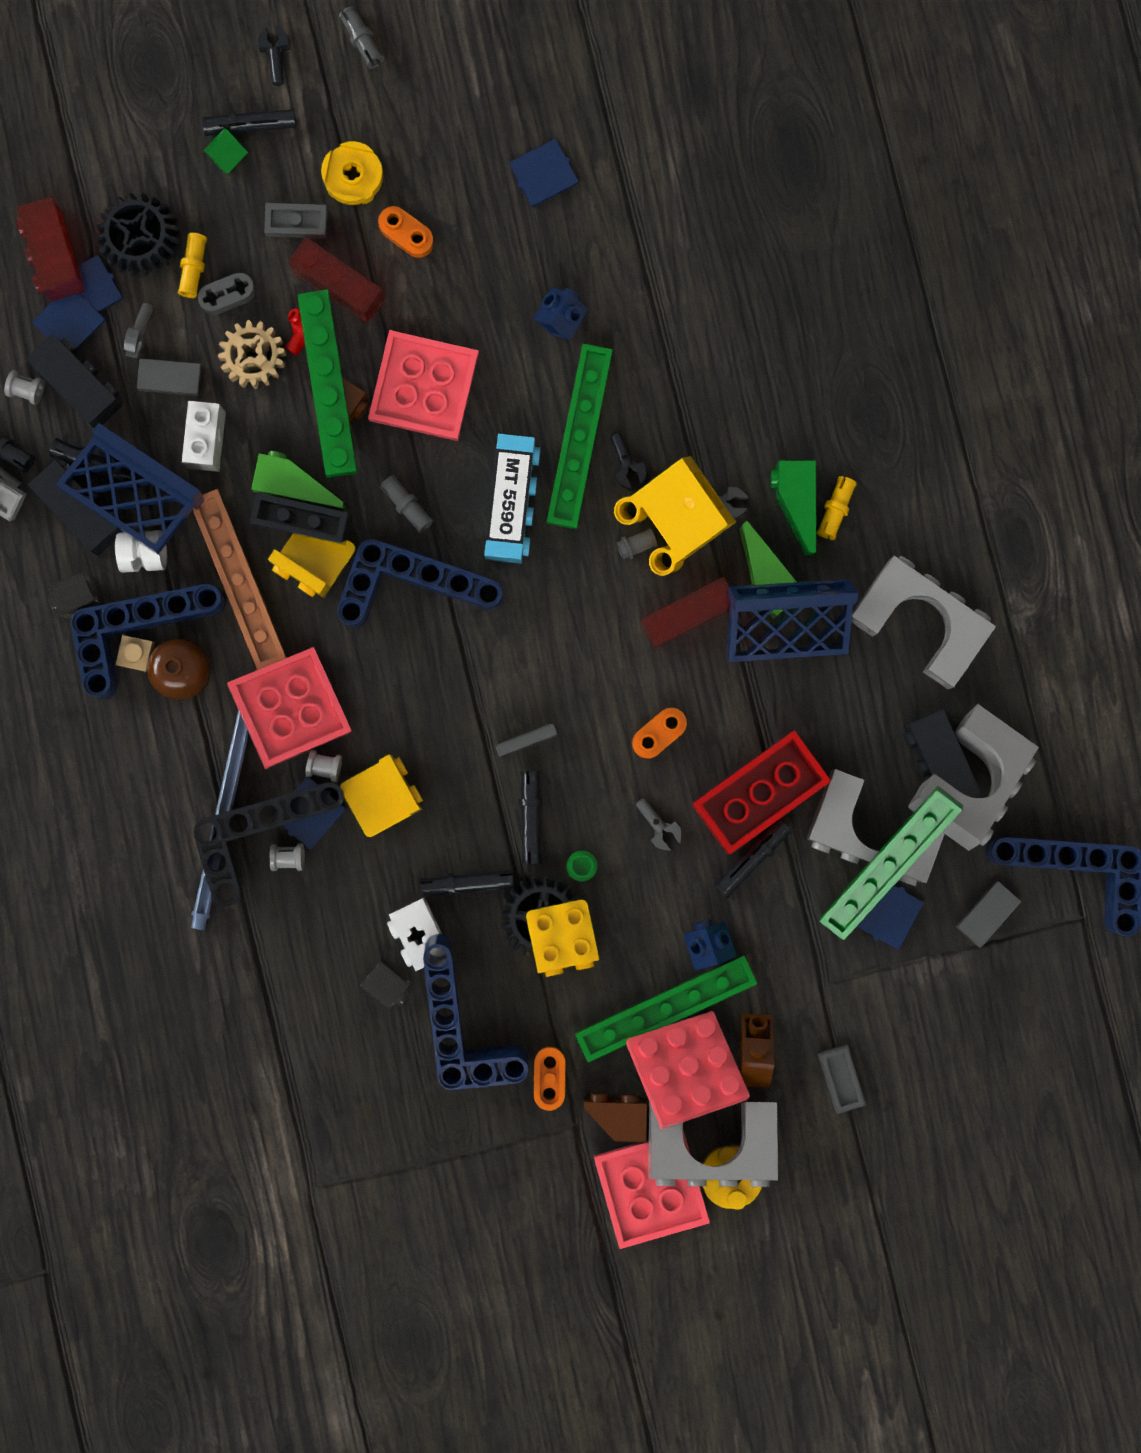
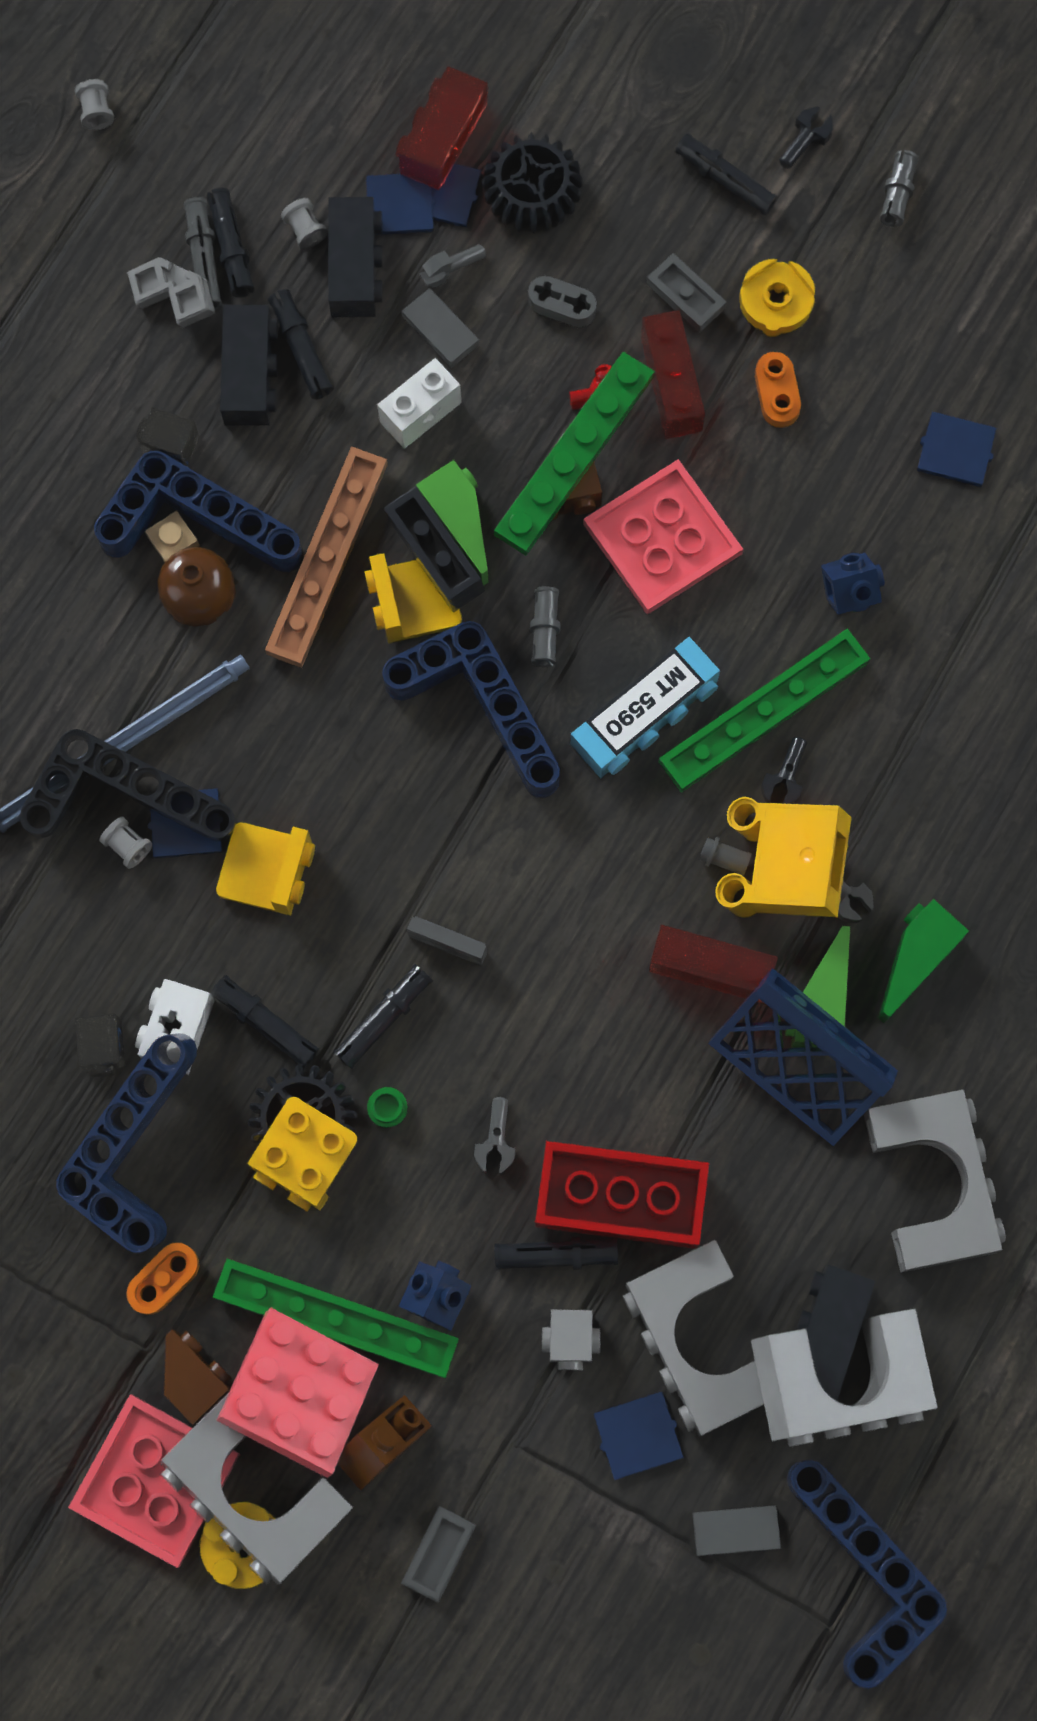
camera: 50 degrees right, 10 degrees down
dark blue fence [56,423,204,555] -> none
white wheel [115,530,167,573] -> none
yellow pin [177,233,207,298] -> none
green tile [203,129,248,174] -> none
tan gear [218,320,286,389] -> none
coral plate [227,647,352,769] -> none
light grey bush [306,750,342,783] -> none
orange plate [632,708,687,759] -> none
yellow pin [817,476,857,540] -> none
plate [819,786,963,940] -> none
none -> light grey brick [542,1310,600,1370]

